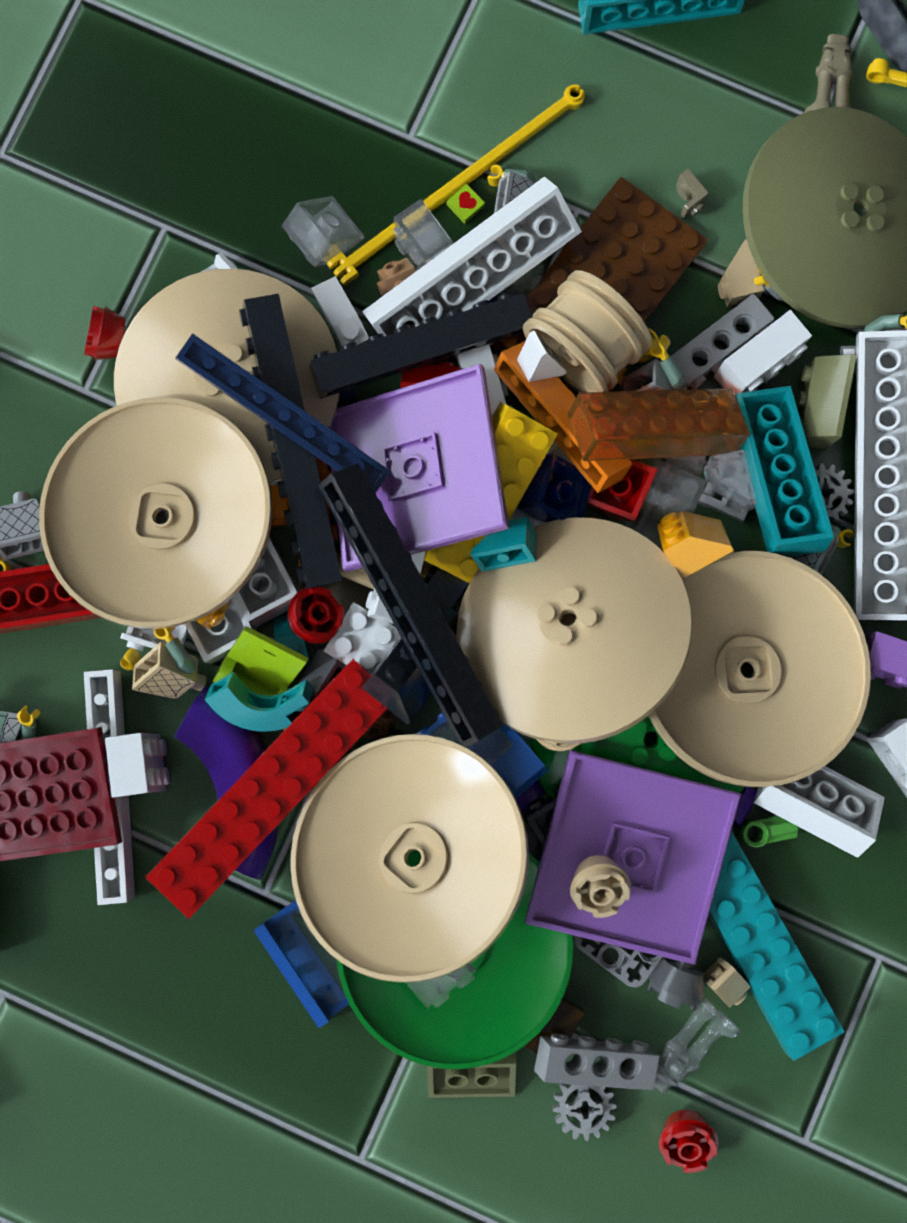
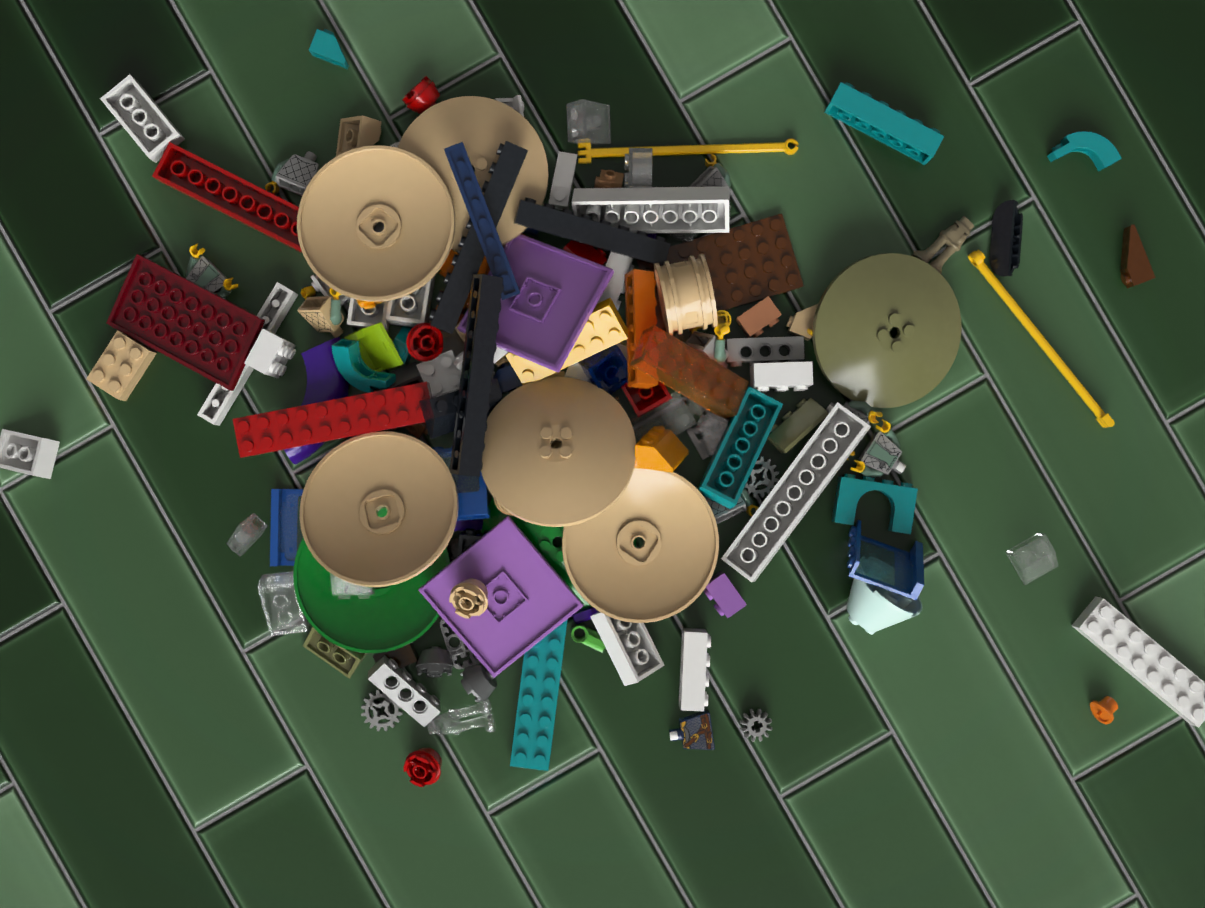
camera: 30 degrees right, 5 degrees up
lime tile [447,184,485,224] -> none
teal slope [471,517,537,572] -> none
white slope [517,331,567,382] -> none
dark tan bracket [676,169,709,219] -> none
tan slope [704,957,750,1007] -> none
none -> clear slope [227,513,267,557]
none -> clear slope [257,571,308,636]
none -> tan slope [336,115,382,156]
none -> dark grey cone [415,647,454,678]
none -> nougat brick [736,296,782,338]

